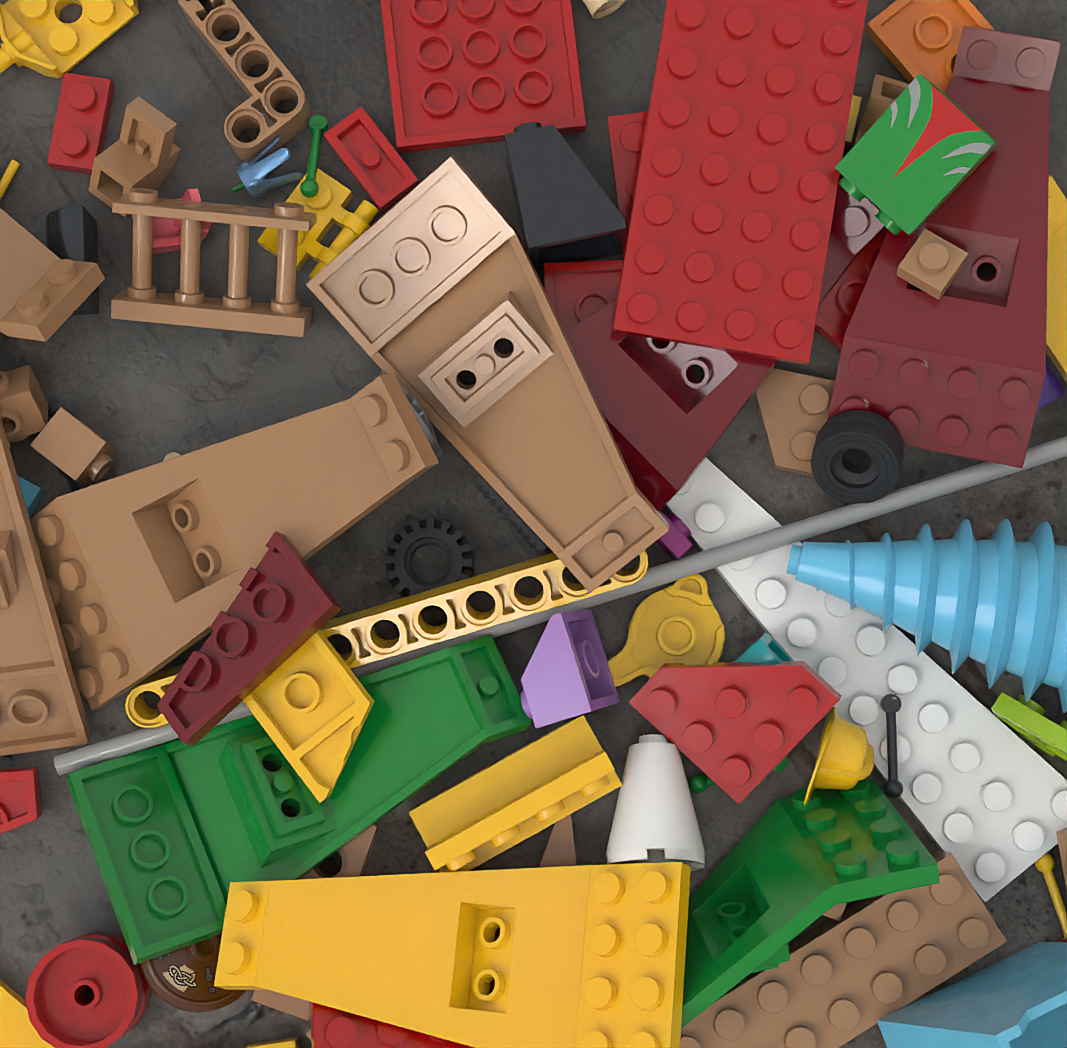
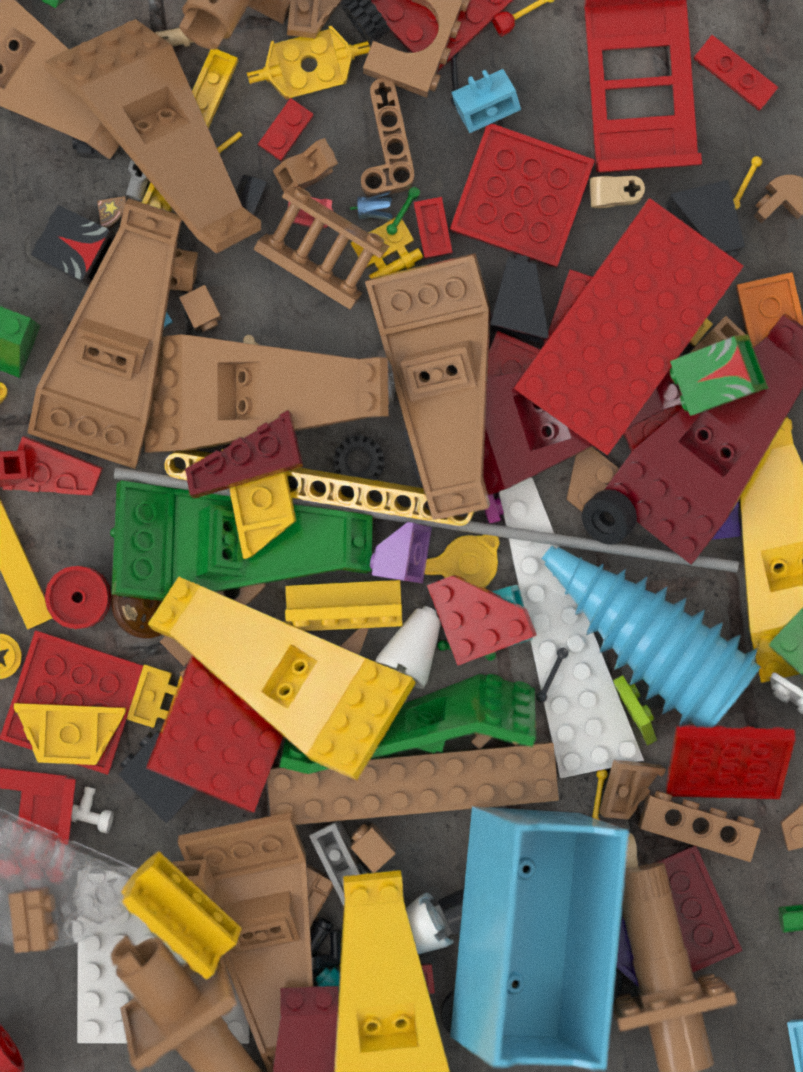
camera: 25 degrees right, 5 degrees up
yellow piece [804,707,874,805] -> none
medium nougat plate [896,229,968,300] -> none

